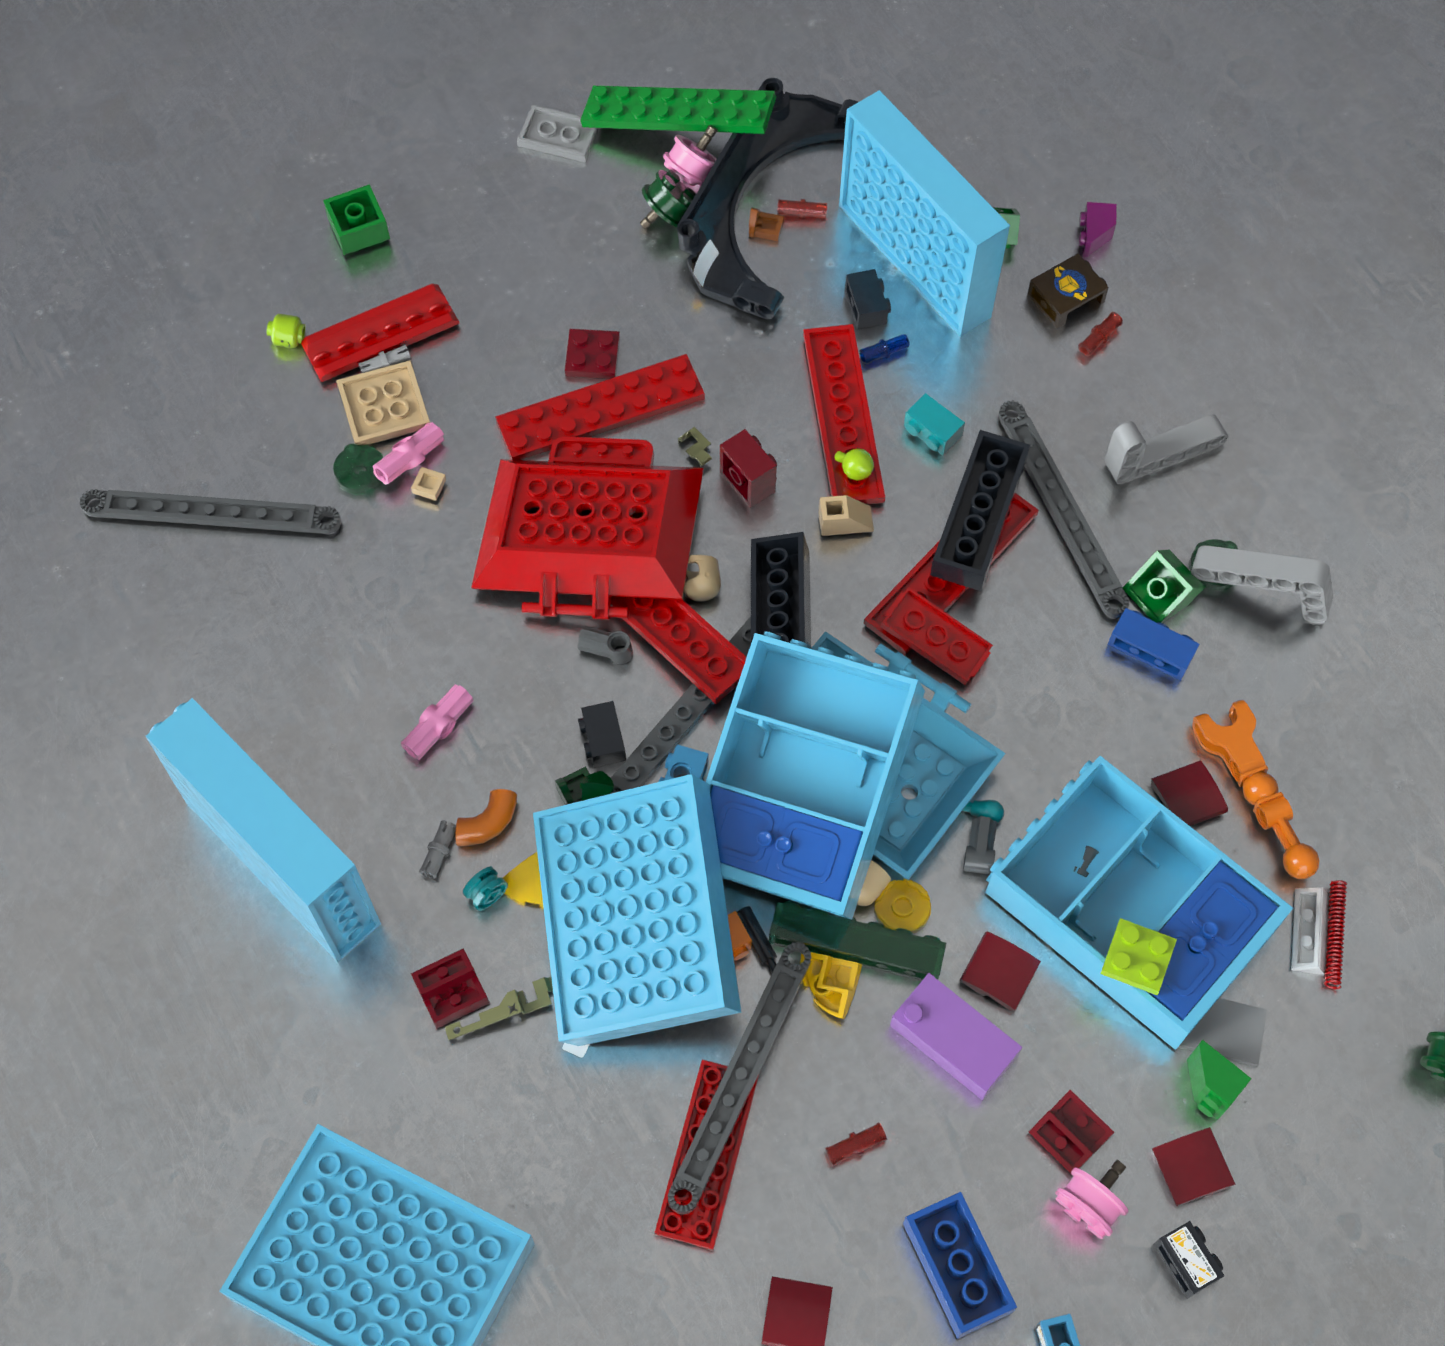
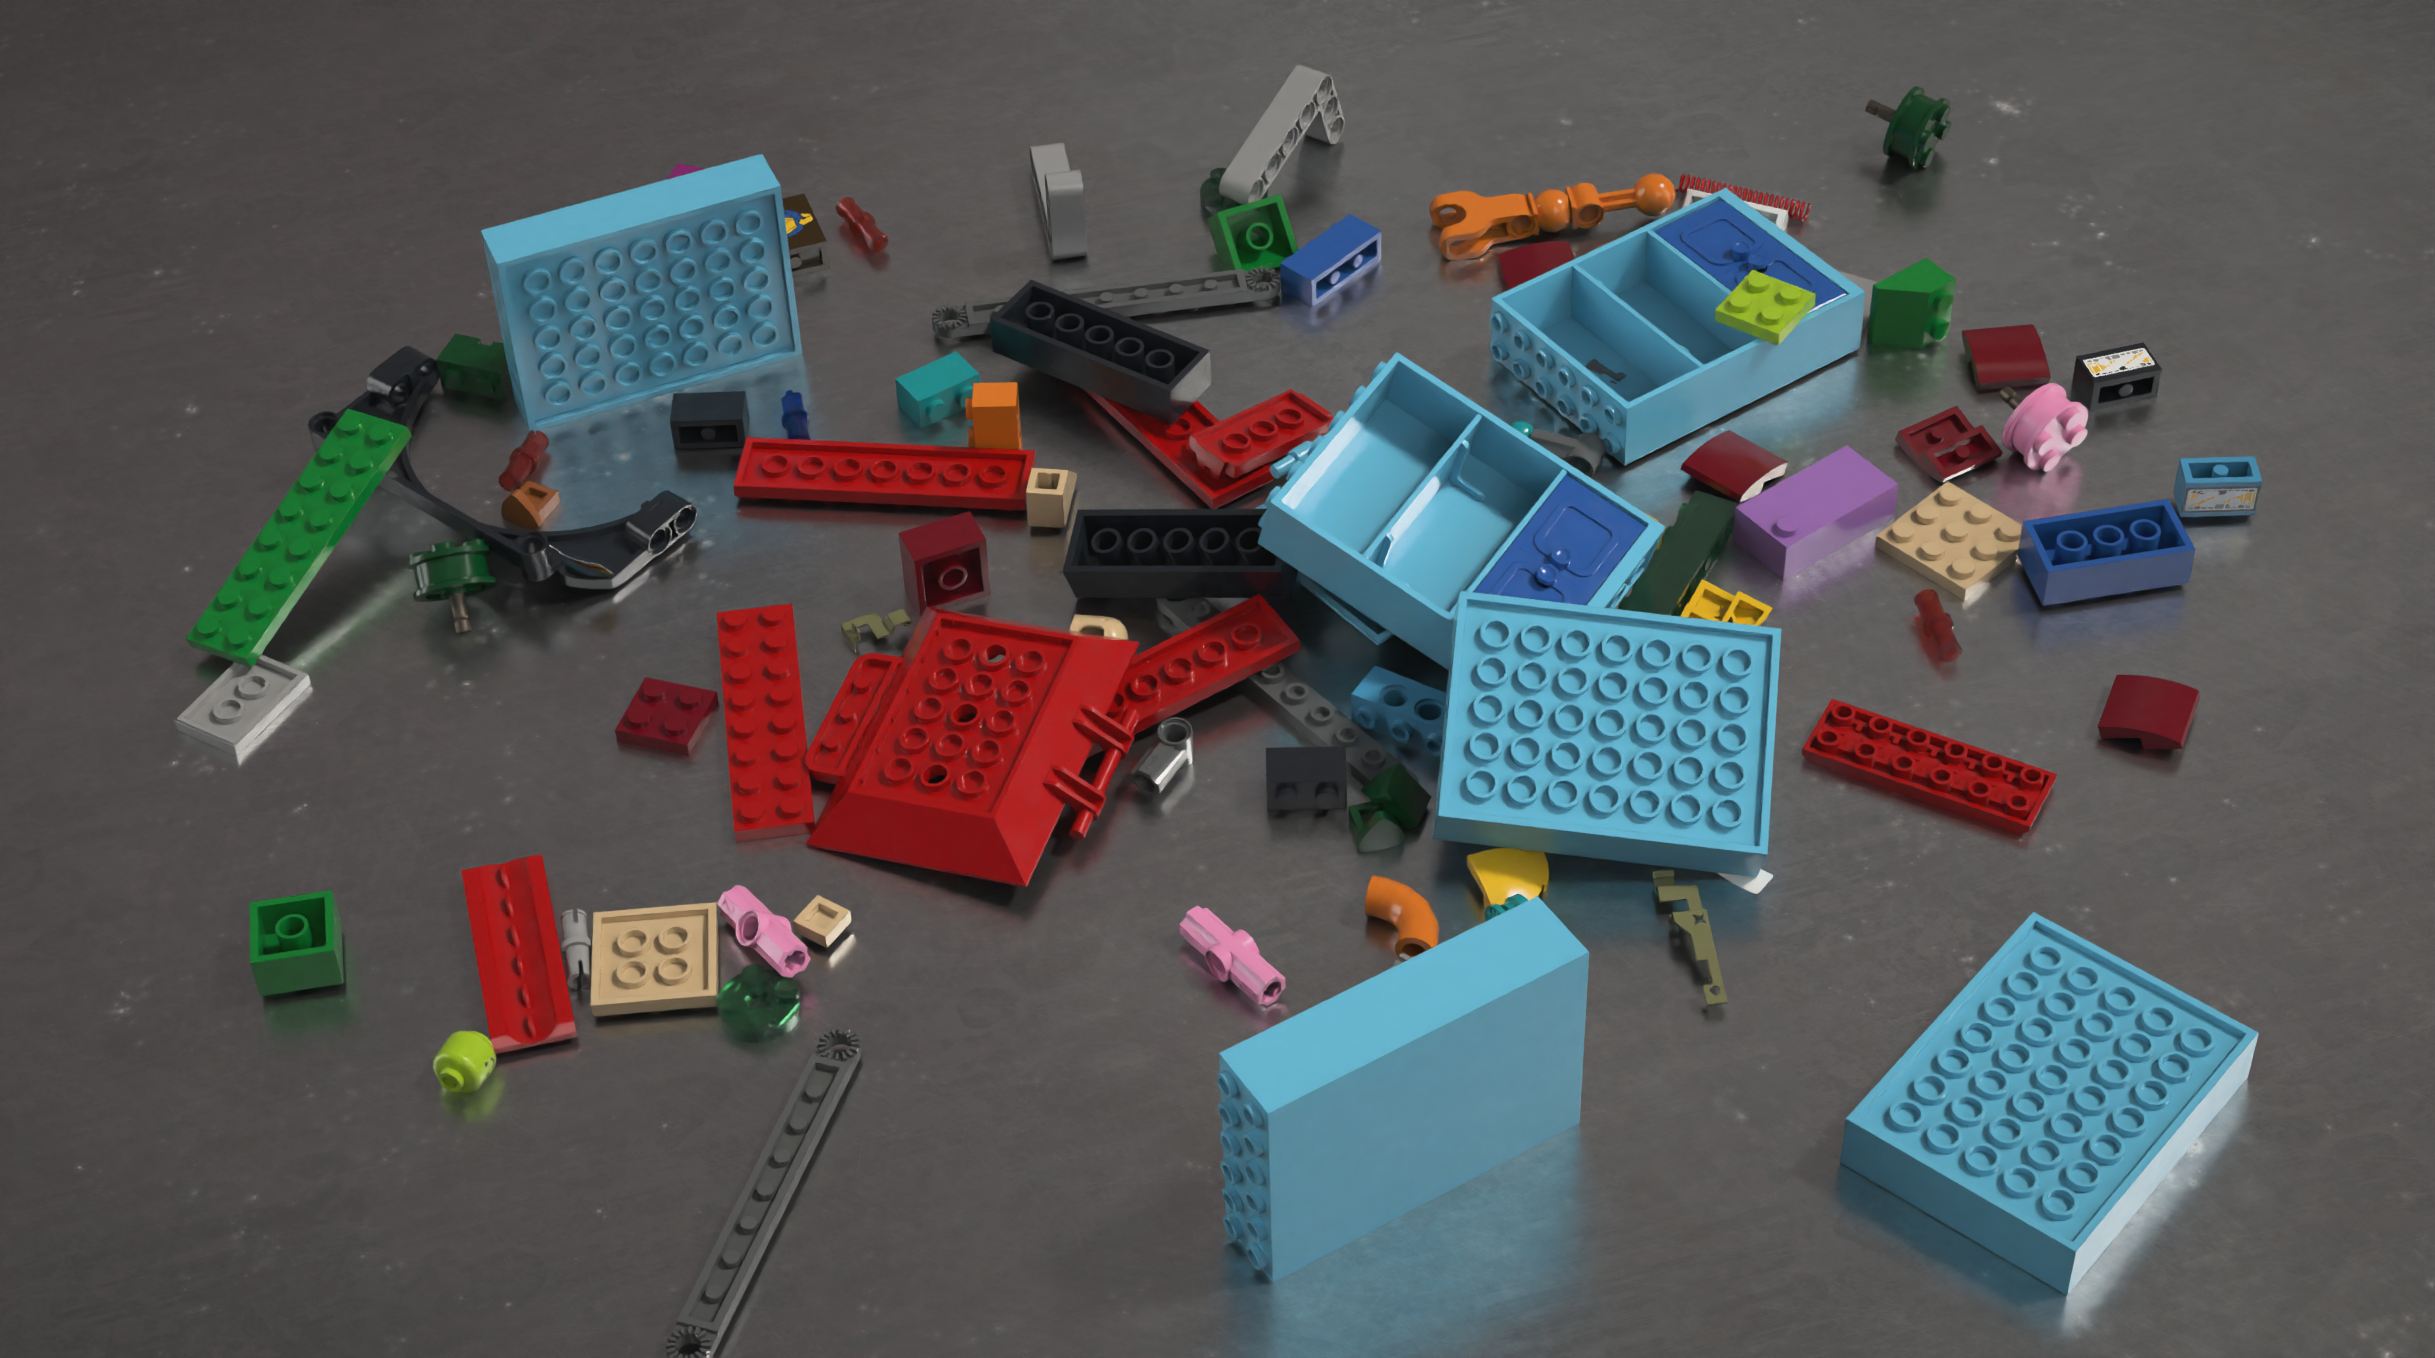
camera: 75 degrees left, 20 degrees down
dark red slope [411,948,490,1029] -> none
bright pink wheel [663,125,718,187] -> none
dark grey plate [668,942,811,1214] -> none
lime piece [835,449,874,481] -> none
none -> orange brick [966,382,1022,450]
none -> tan plate [1875,481,2022,601]

